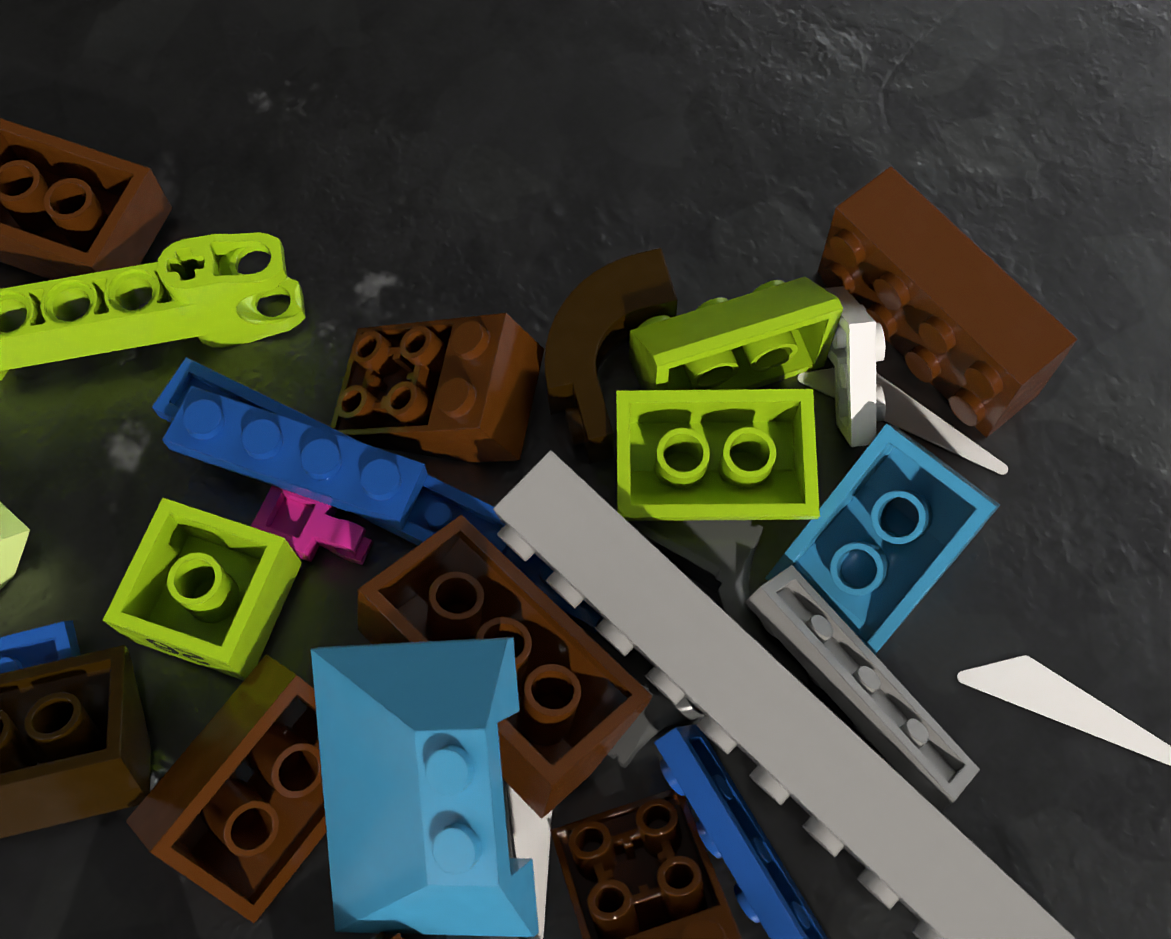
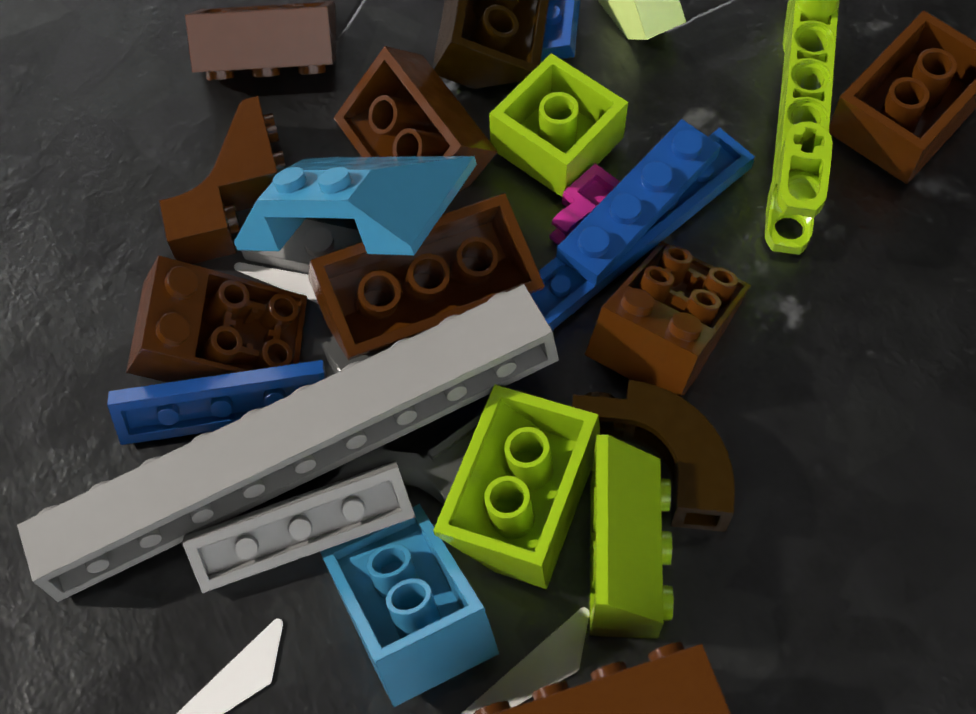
camera: 110 degrees right, 5 degrees down
white plate [824,286,886,447] -> none

